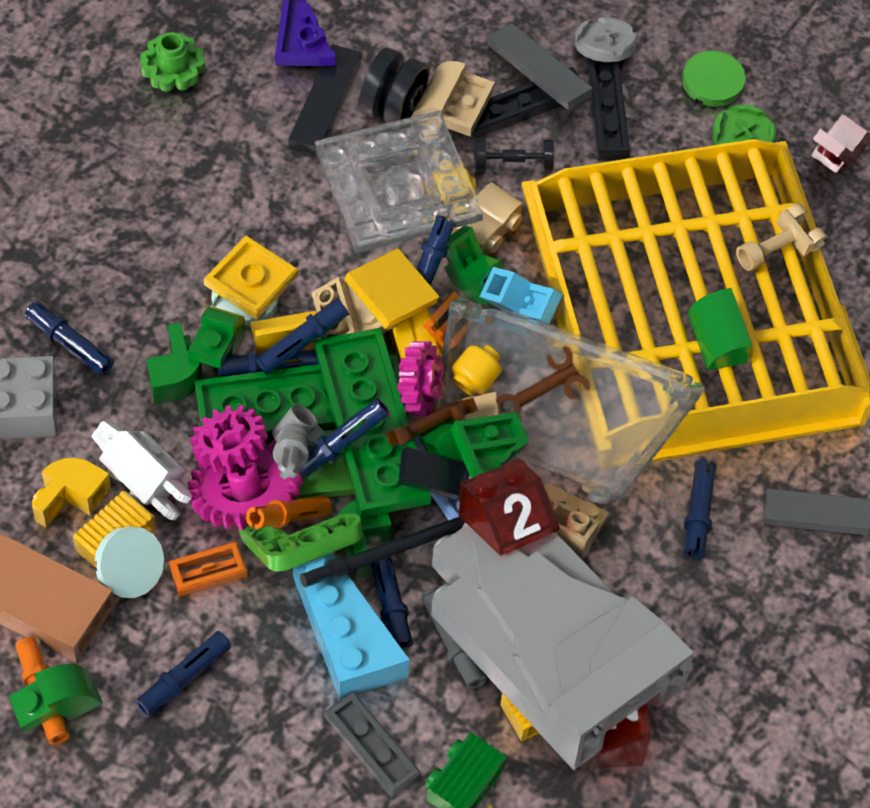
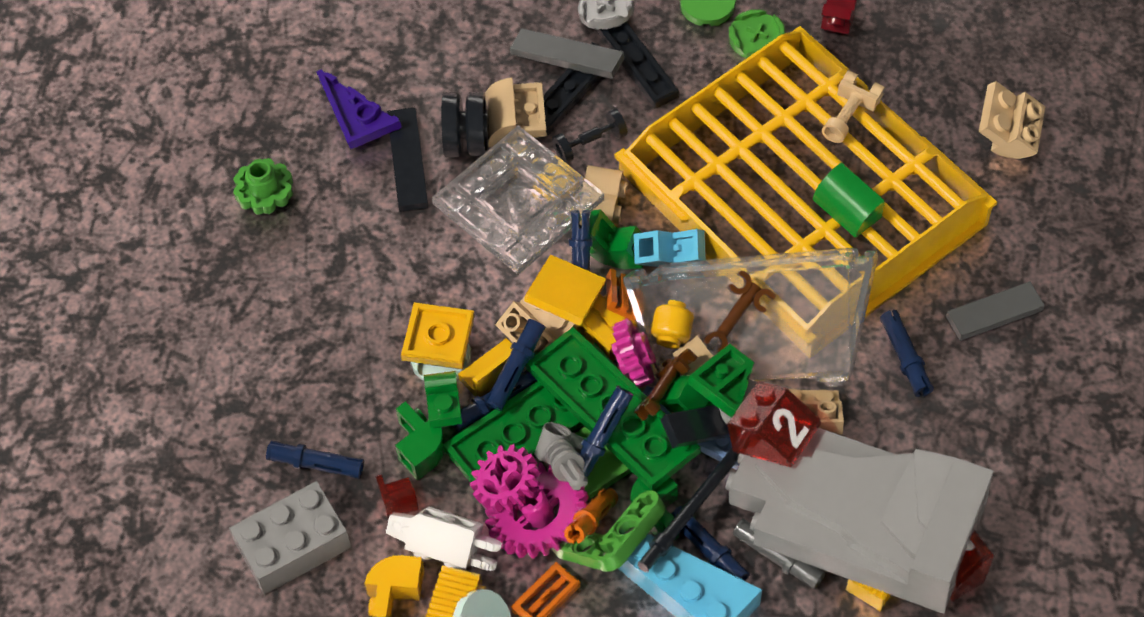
camera: 20 degrees left, 0 degrees up
none -> clear red panel [375,474,419,520]

